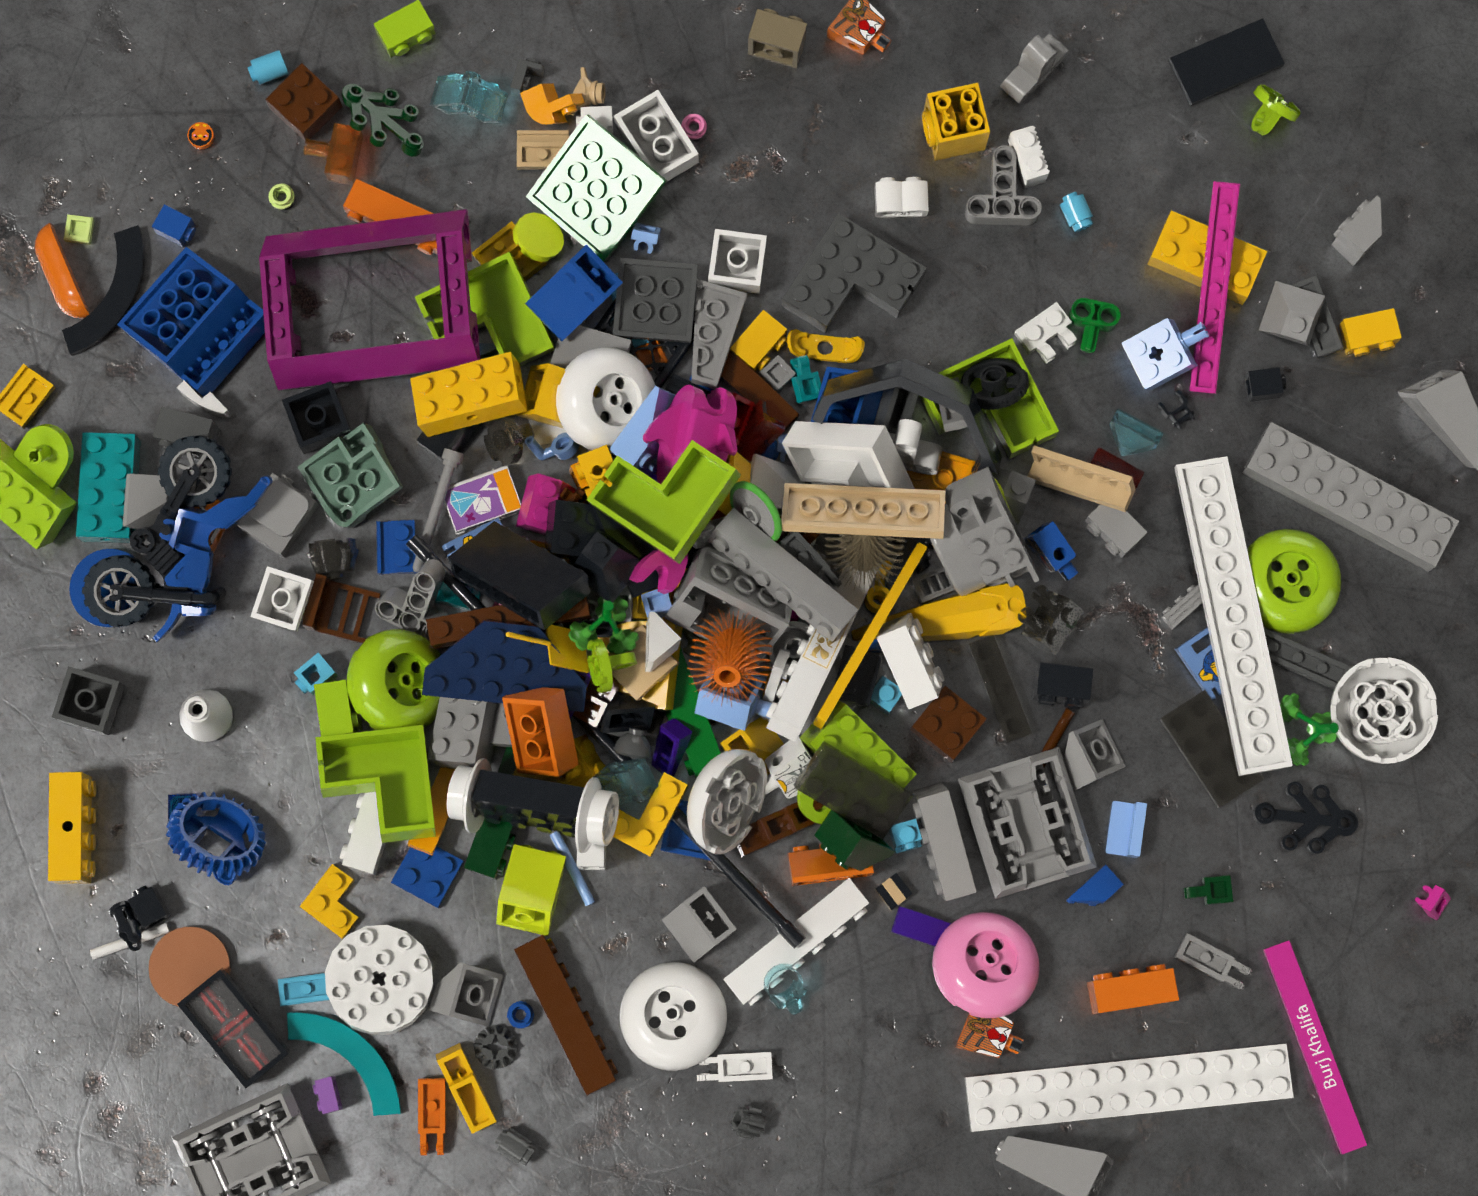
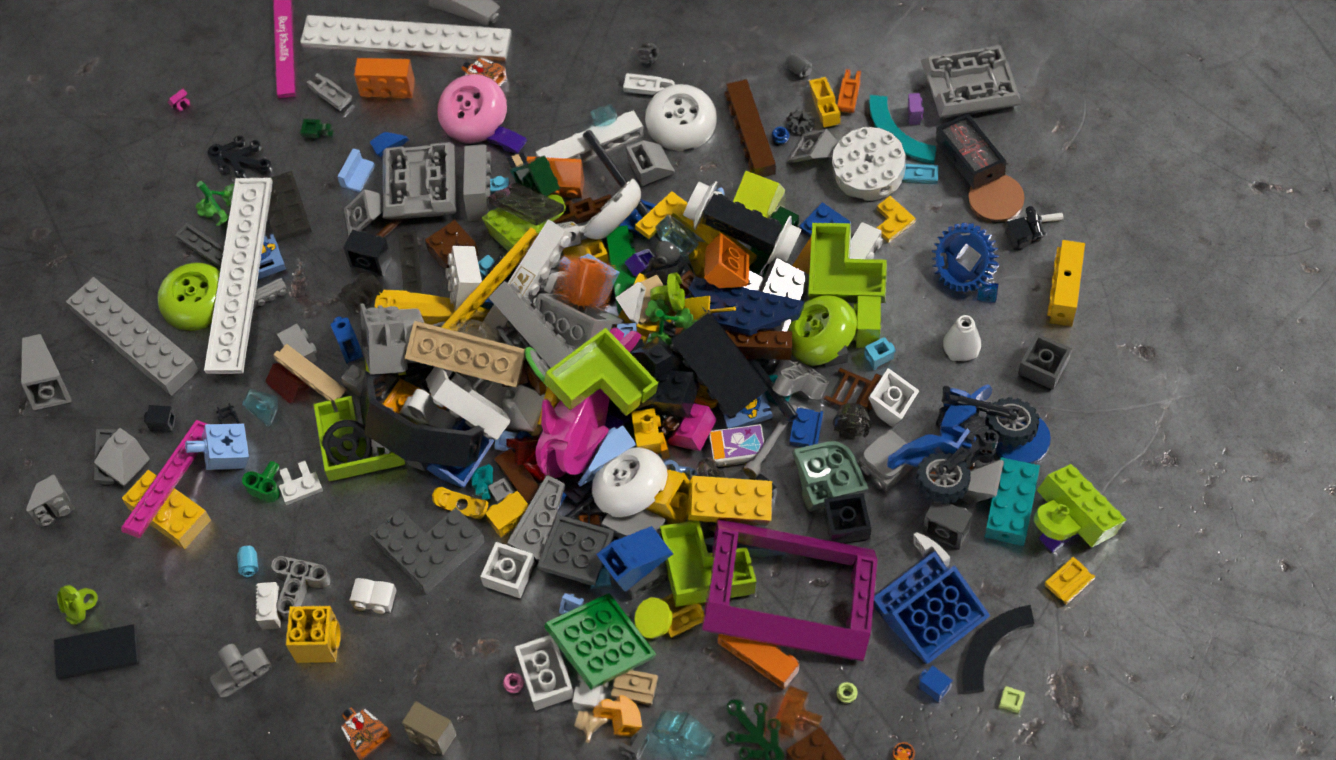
camera: 160 degrees left, 20 degrees down
orange brick [35,223,90,319] -> none
white brick [1330,657,1438,764] -> none
yellow brick [1338,308,1402,357] -> none

